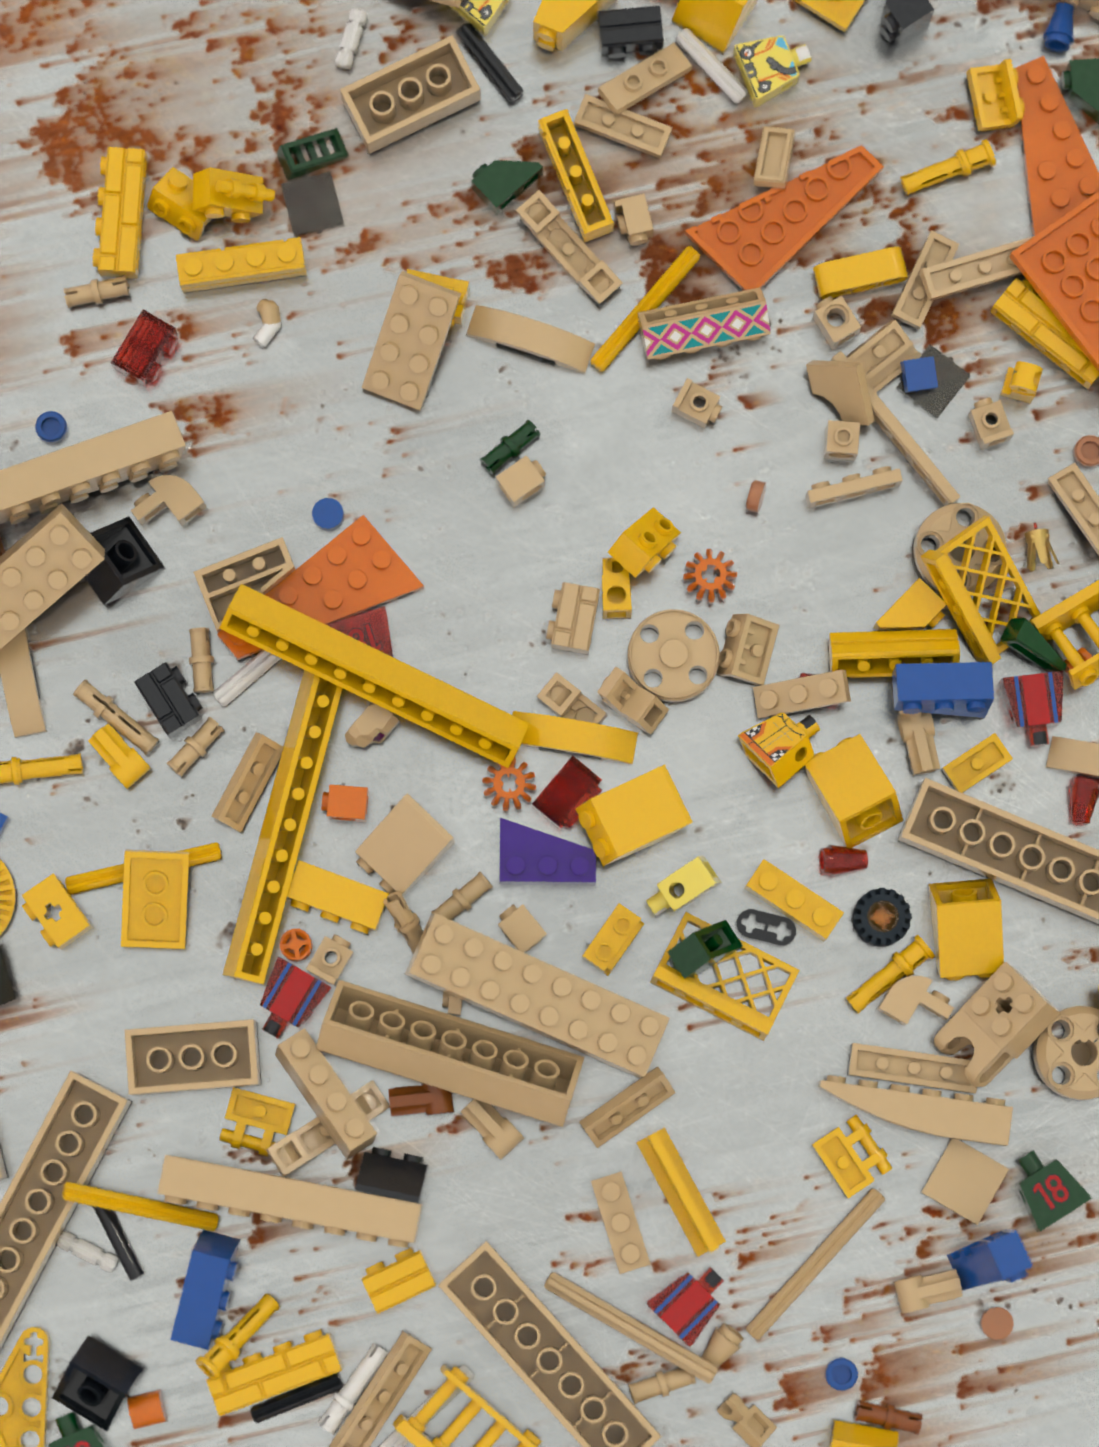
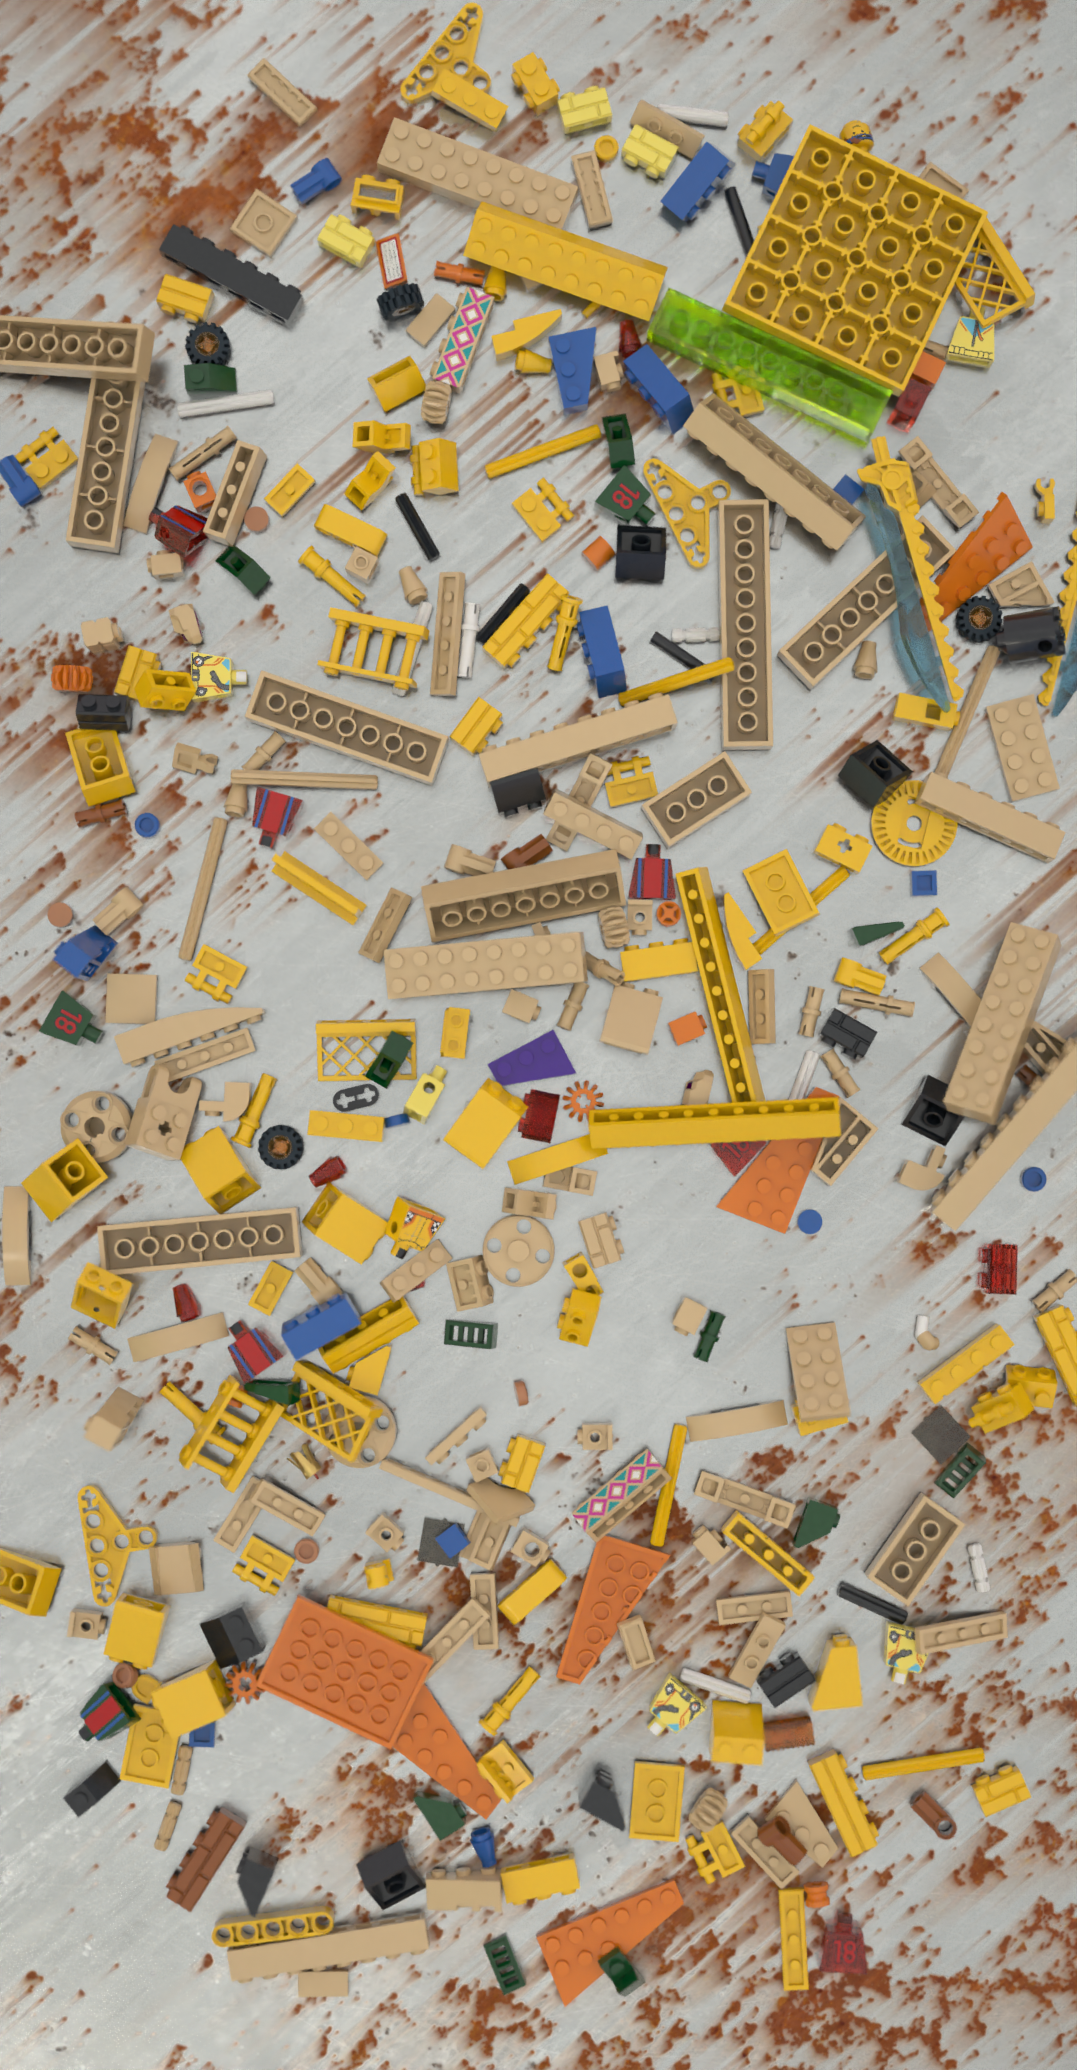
camera: 155 degrees right, 5 degrees up
orange gear [683,549,737,604] -> none
none -> blue tile [384,1114,410,1129]
none -> dark green slope [444,1319,498,1349]
none -> yellow brick [498,1434,546,1493]
none -> tan gear [598,906,630,948]
none -> yellow slope [723,892,762,971]
none -> dark green slope [850,921,905,948]

